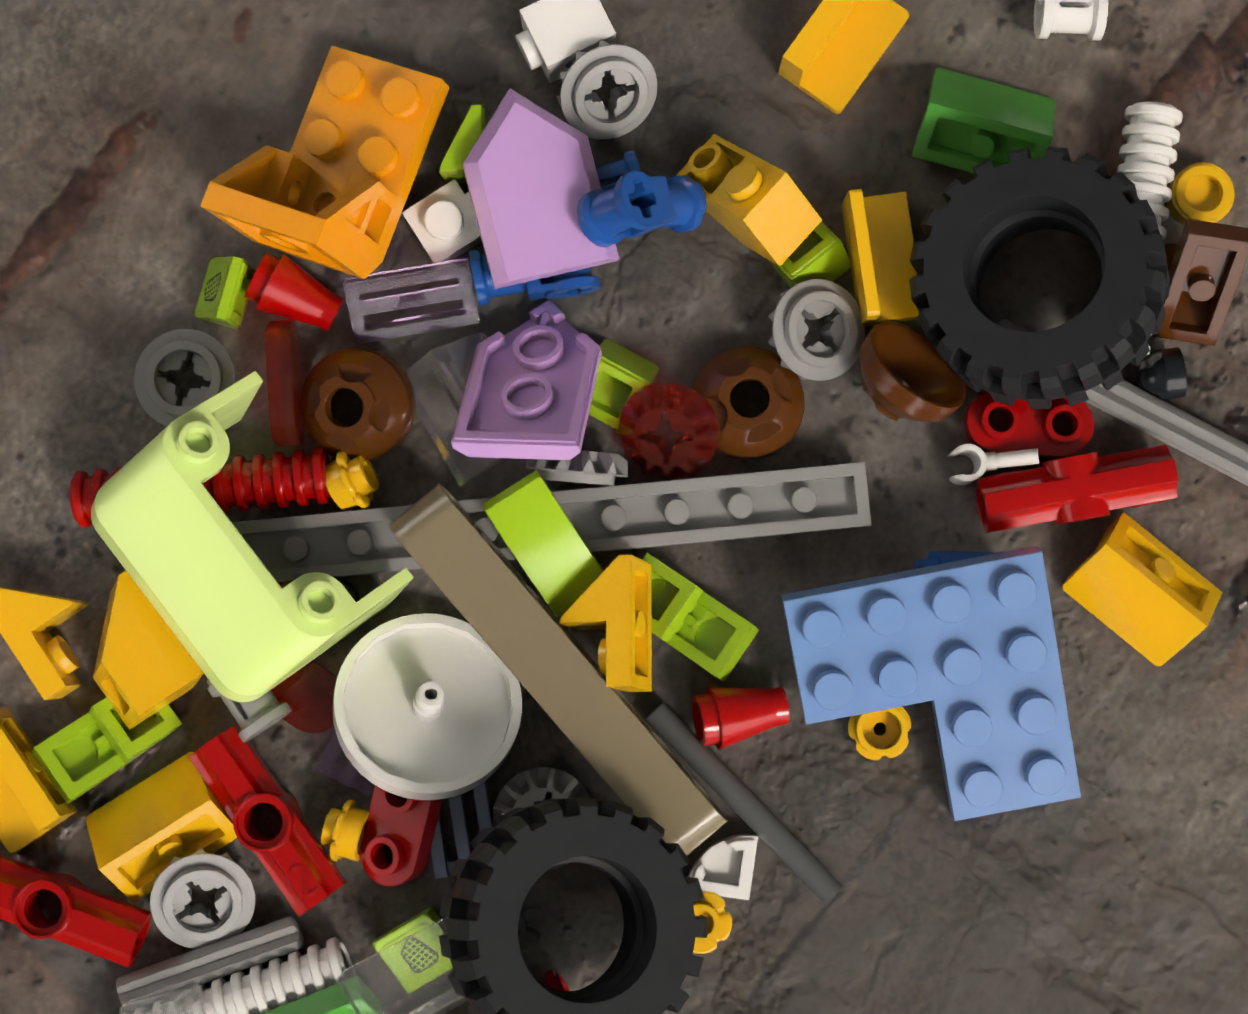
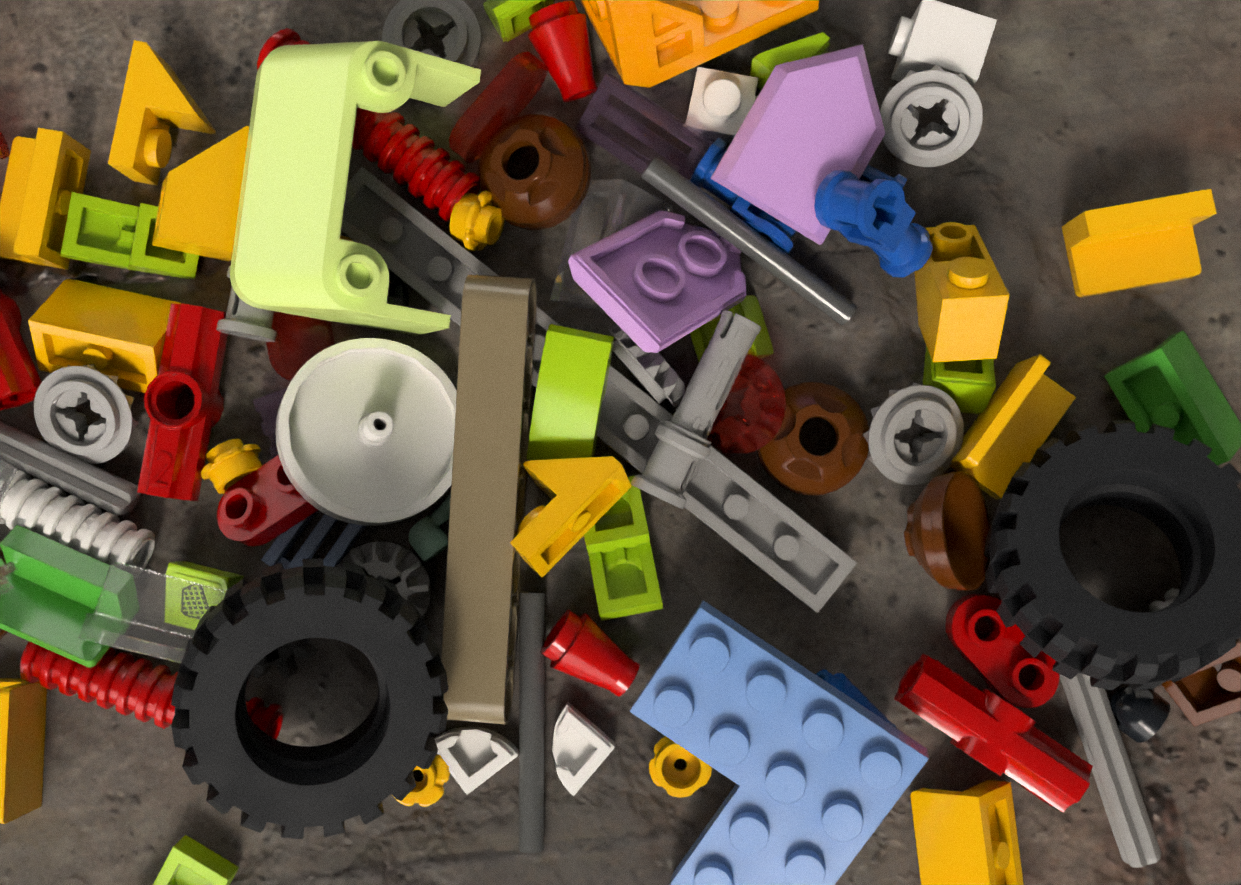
camera: 45 degrees right, 0 degrees up
white hand [946,443,1039,486] -> none
none -> sand green hand [409,493,451,562]
none -> white tile [552,702,616,796]
none -> light grey pin [631,310,761,509]
none -> dark grey bar [641,155,857,326]

